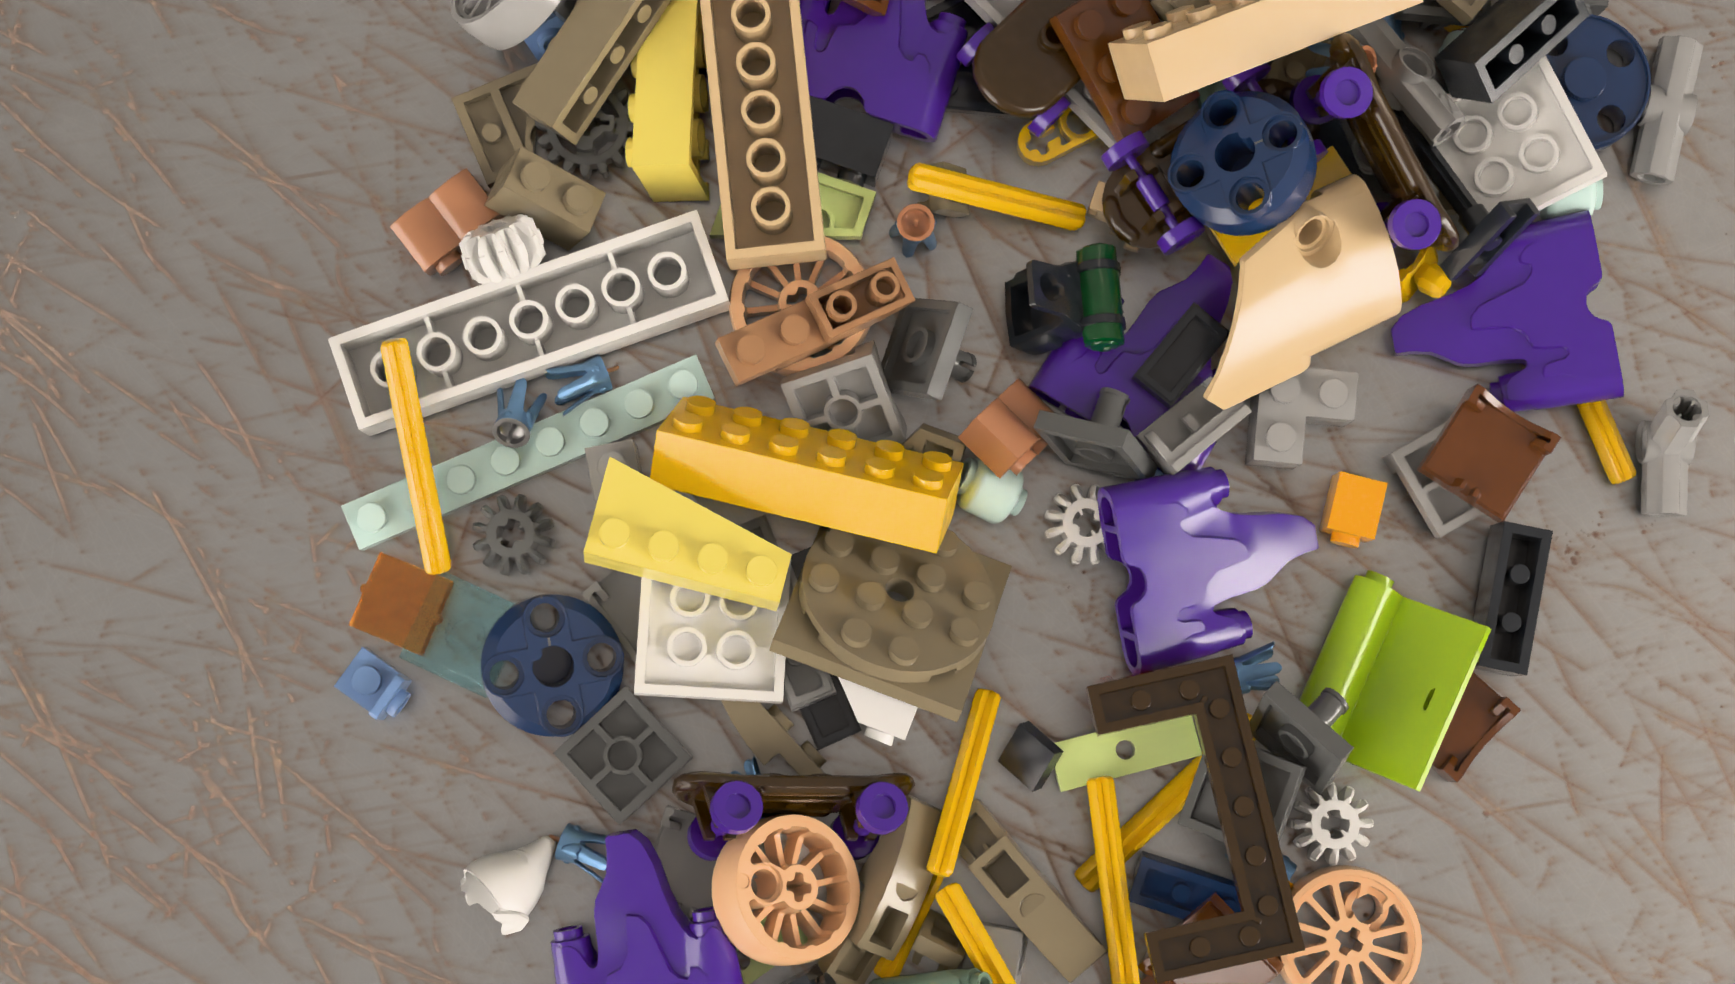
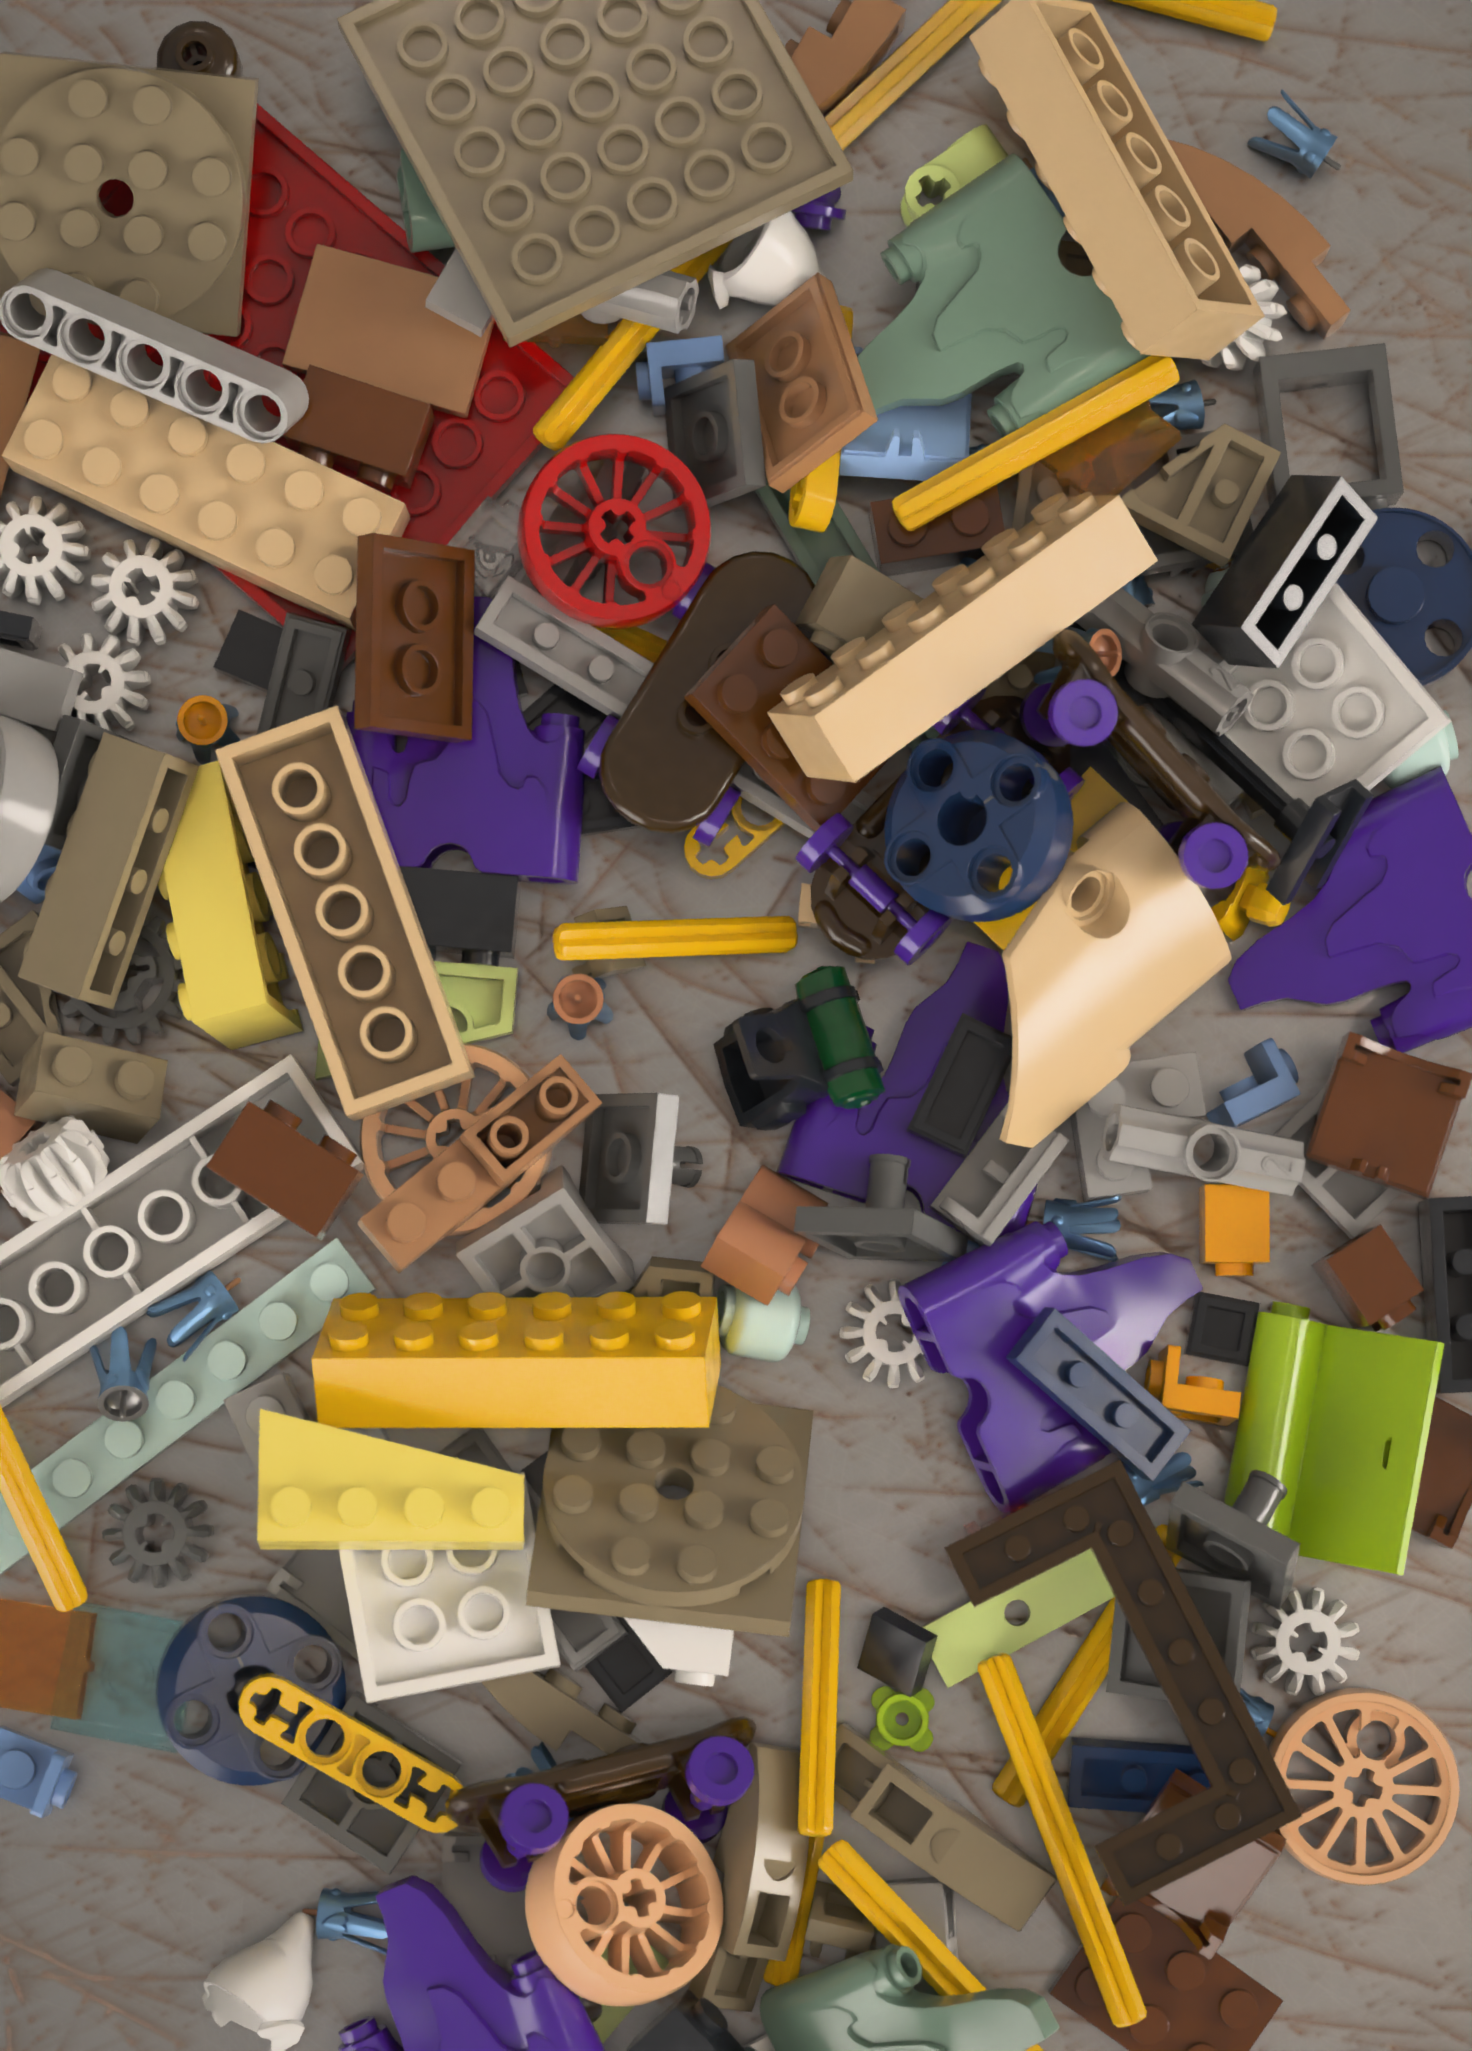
camera: 10 degrees left, 0 degrees up
none -> reddish brown brick [206,1099,364,1240]
none -> yellow beam [239,1673,463,1833]
none -> lime plate [869,1686,935,1752]
none -> plate [1006,1307,1192,1481]
none -> flat silver piece [1026,1195,1122,1261]
none -> light grey piece [1102,1103,1306,1196]
none -> light orange bracket [1144,1344,1241,1426]
none -> black tile [1183,1292,1260,1367]
none -> medium blue bracket [1206,1038,1301,1127]
none -> reddish brown brick [1311,1224,1424,1332]

